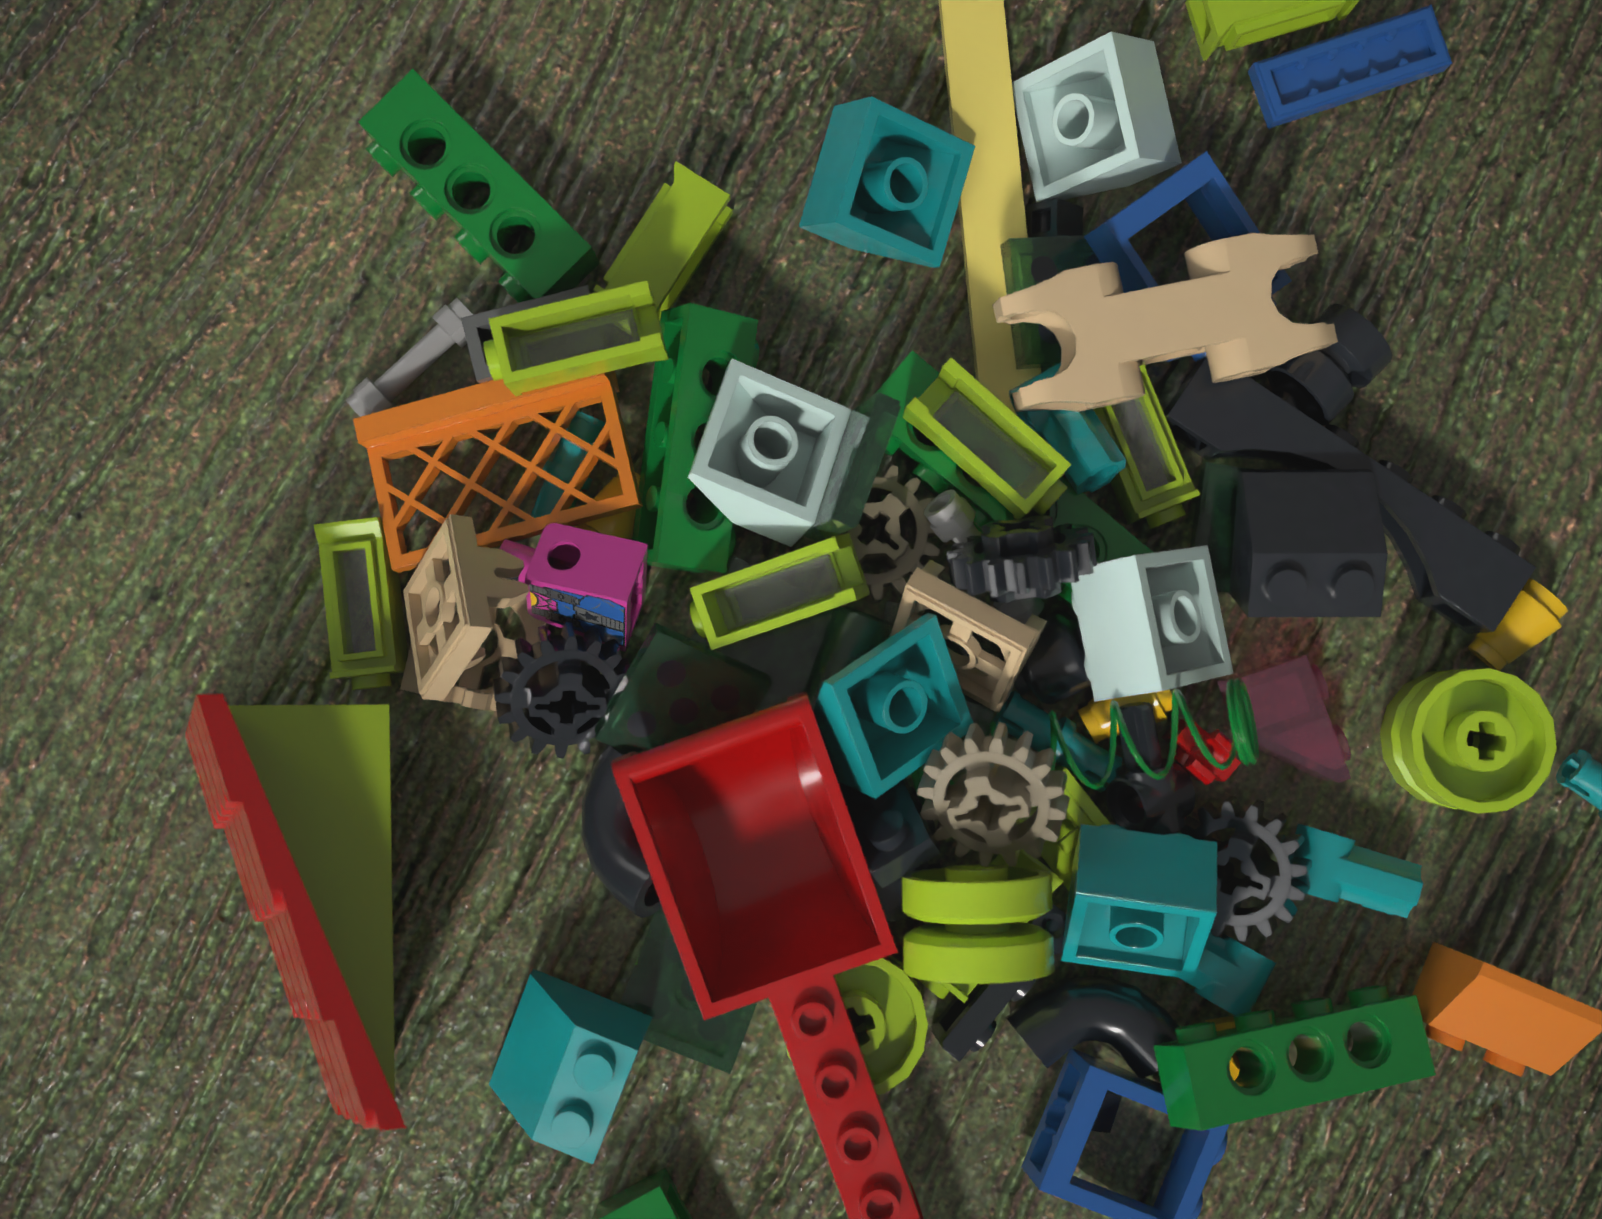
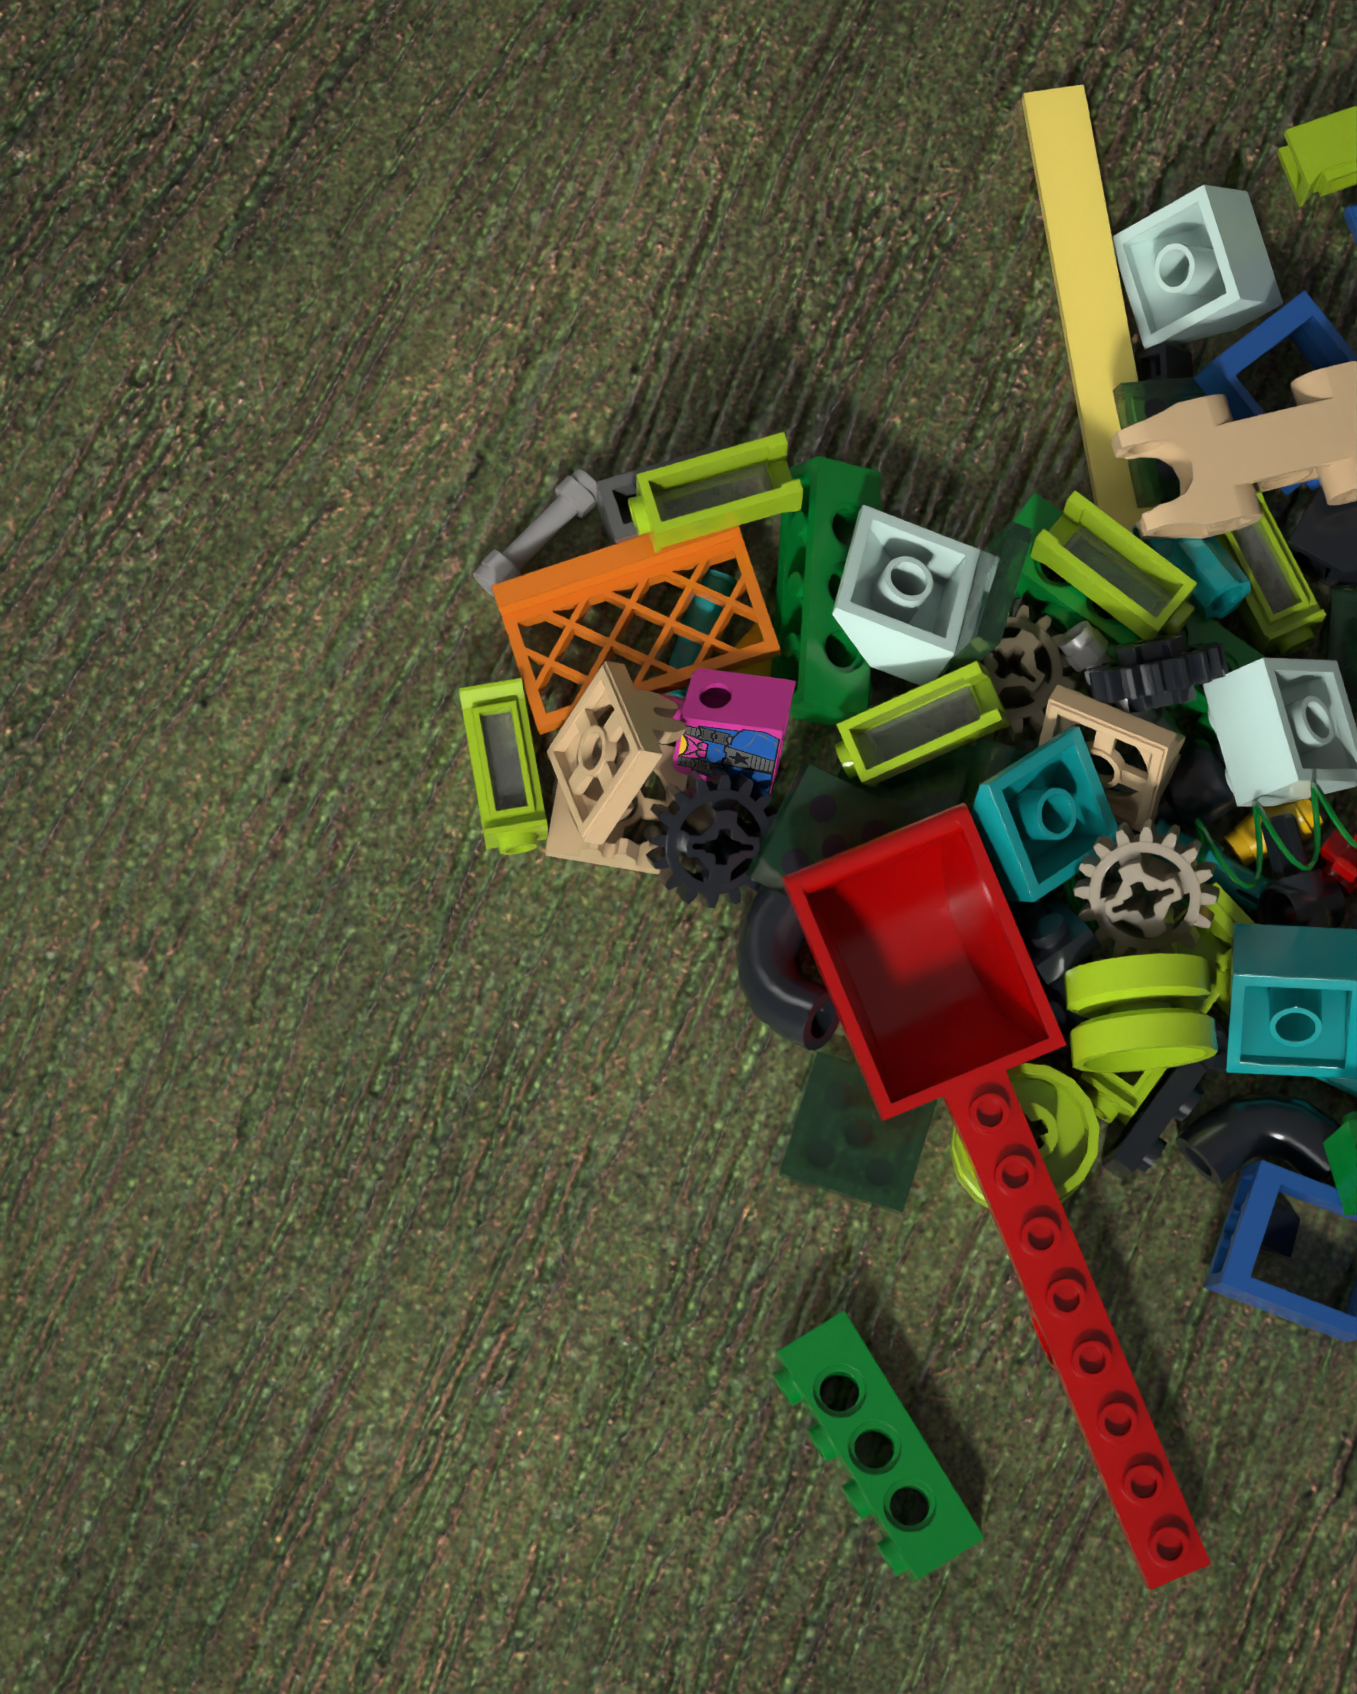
camera: 10 degrees left, 10 degrees down
piece [185,694,406,1131] -> none
green brick [358,68,600,303] -> none
teal slope [489,969,652,1164] -> none
lime window [593,161,733,335] -> none
teal slope [799,96,975,268] -> none

